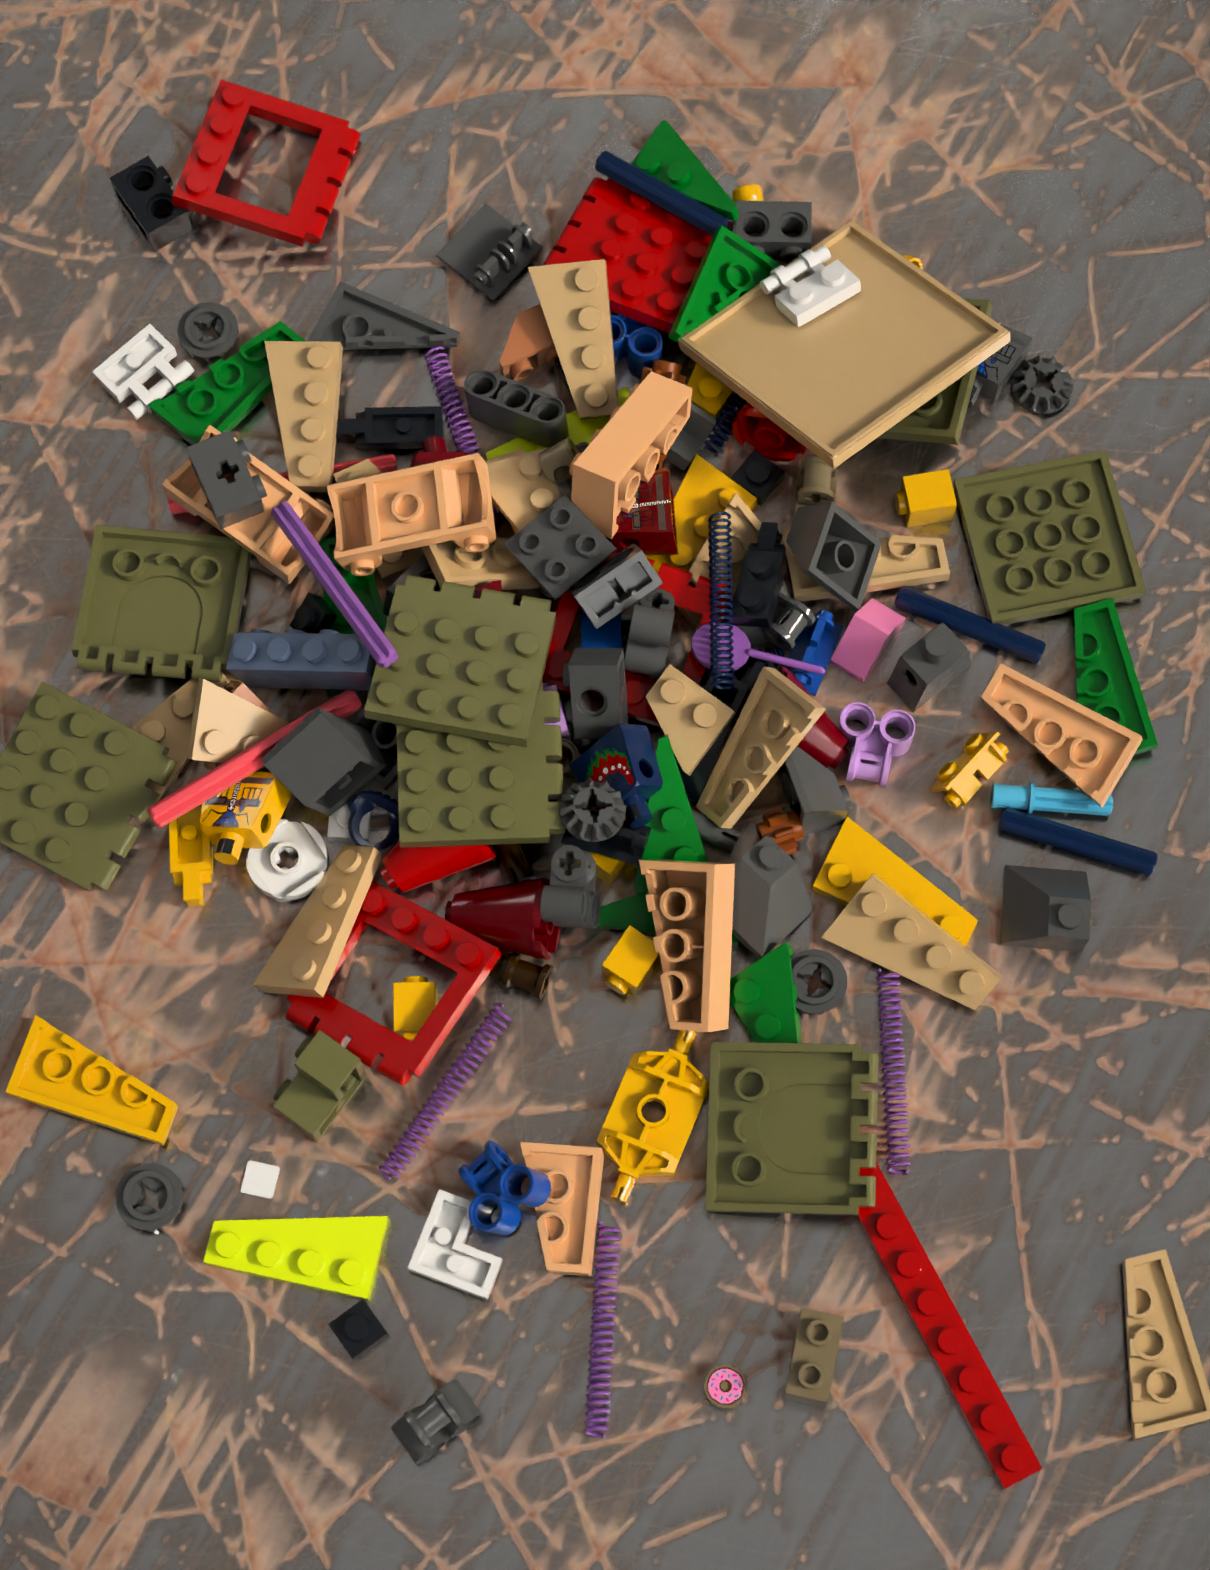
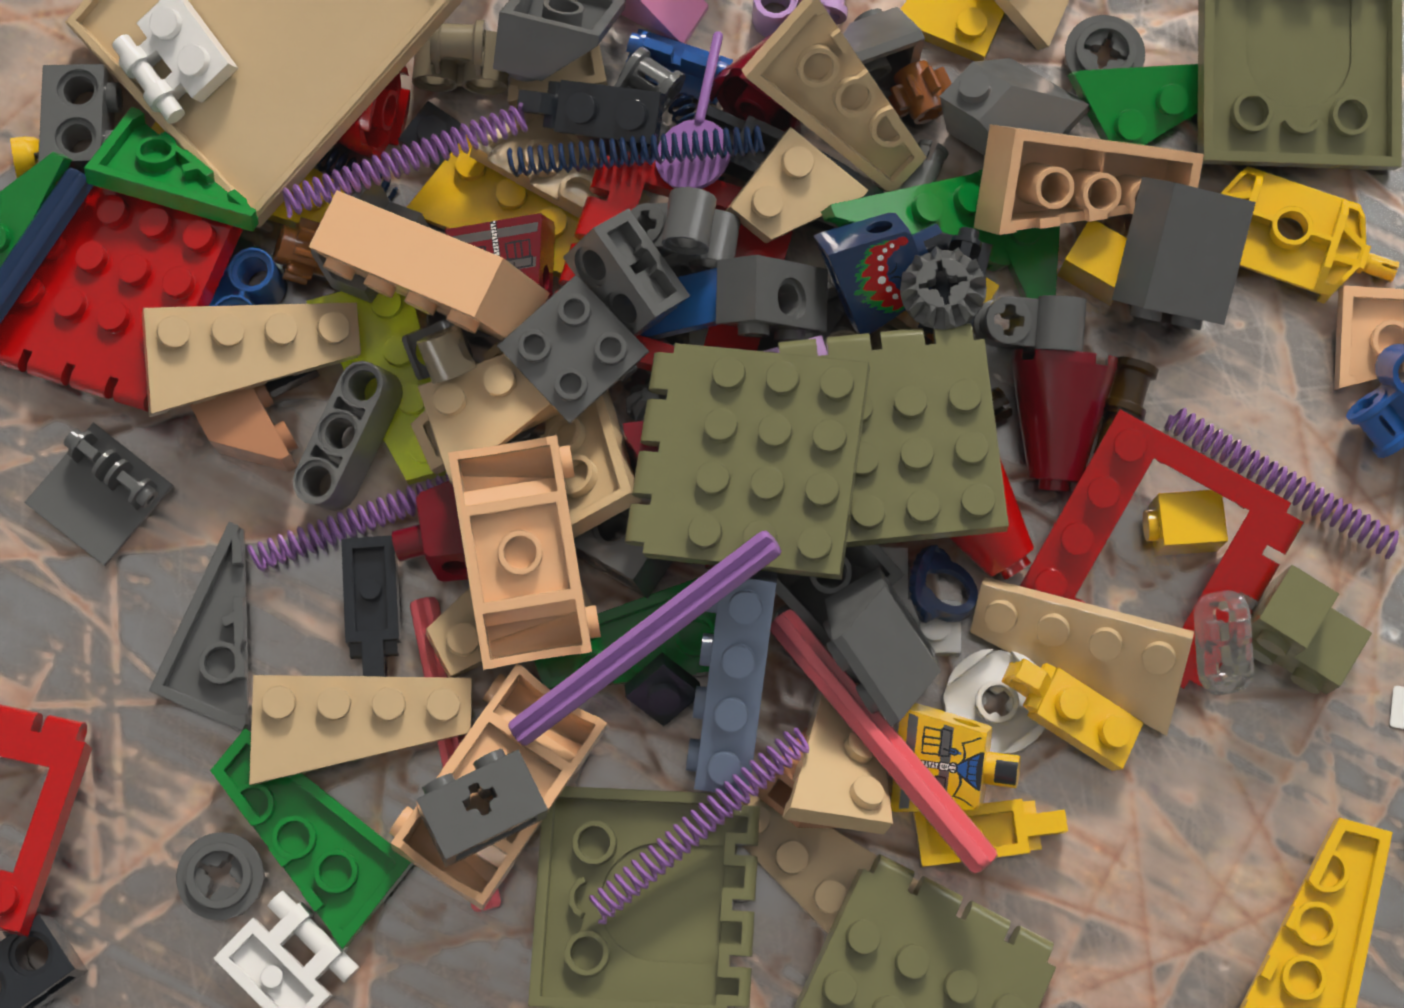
camera: 95 degrees left, 5 degrees up
none -> medium lavender piece [282,102,528,218]
none -> medium lavender piece [589,728,809,924]
none -> yellow hinge [1001,659,1144,771]
none -> dark grey brick [1112,176,1256,330]
none -> clear beam [1194,590,1254,696]

